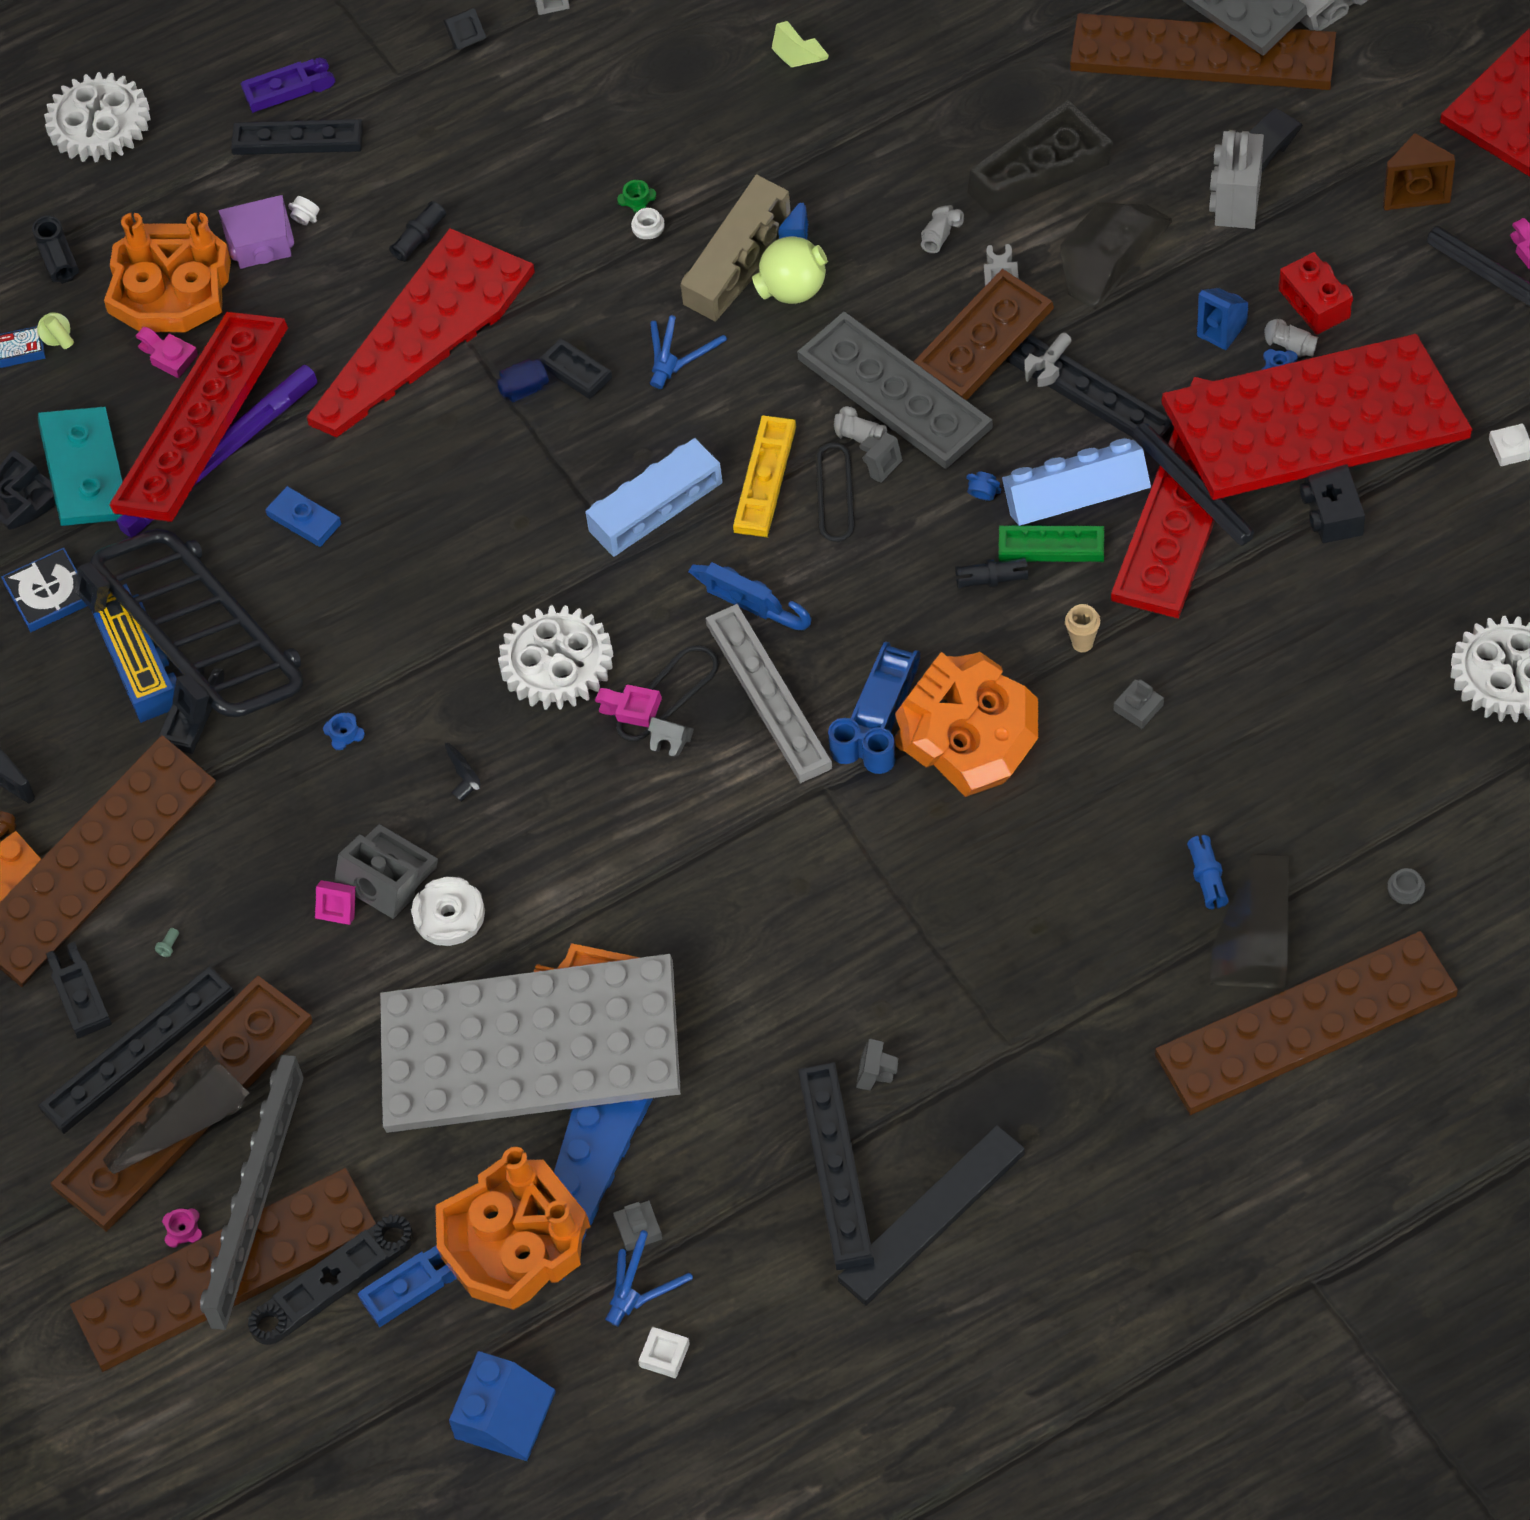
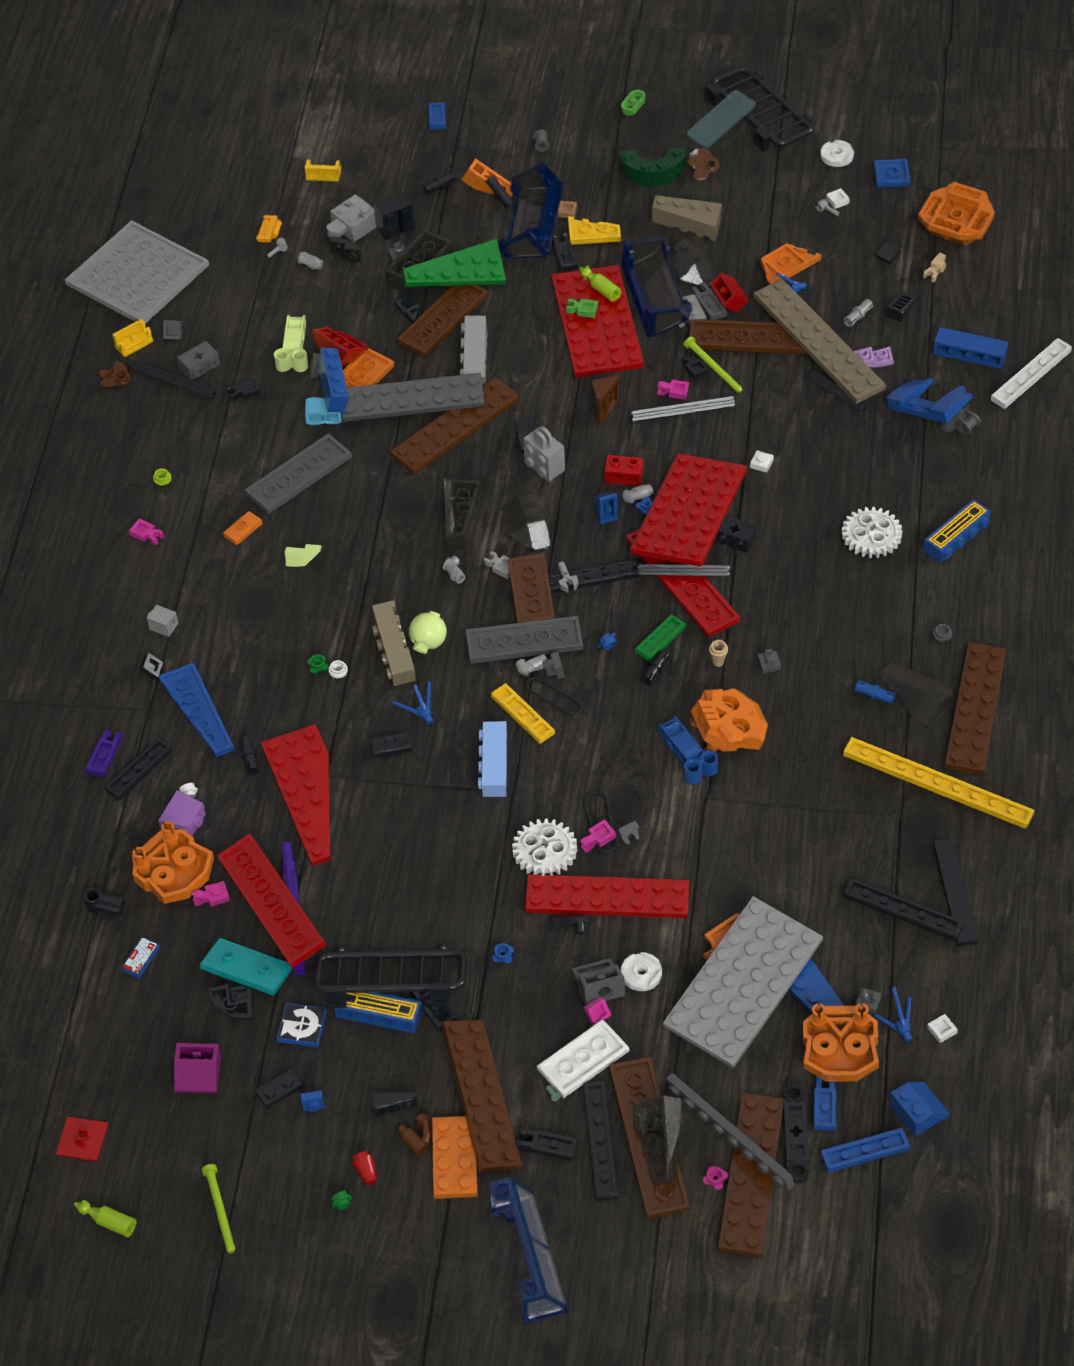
camera: 55 degrees left, 5 degrees down
yellowish green plate [37,312,74,349] -> none
white gear [44,72,151,162] -> none
blue plate [265,486,341,547] -> none
clear blue brick [496,359,549,402] -> none
blue plate [688,562,811,630] -> none
light grey plate [706,604,832,783] -> none
blue slope [778,203,809,240] -> none
dark grey tile [856,1039,899,1091] -> none
light blue brick [1002,438,1151,526] -> none
none -> blue wing [158,663,234,757]
none -> red plate [525,874,689,919]
none -> white plate [537,1019,629,1098]
none -> blue plate [821,1128,910,1173]
none -> yellow plate [843,737,1034,829]

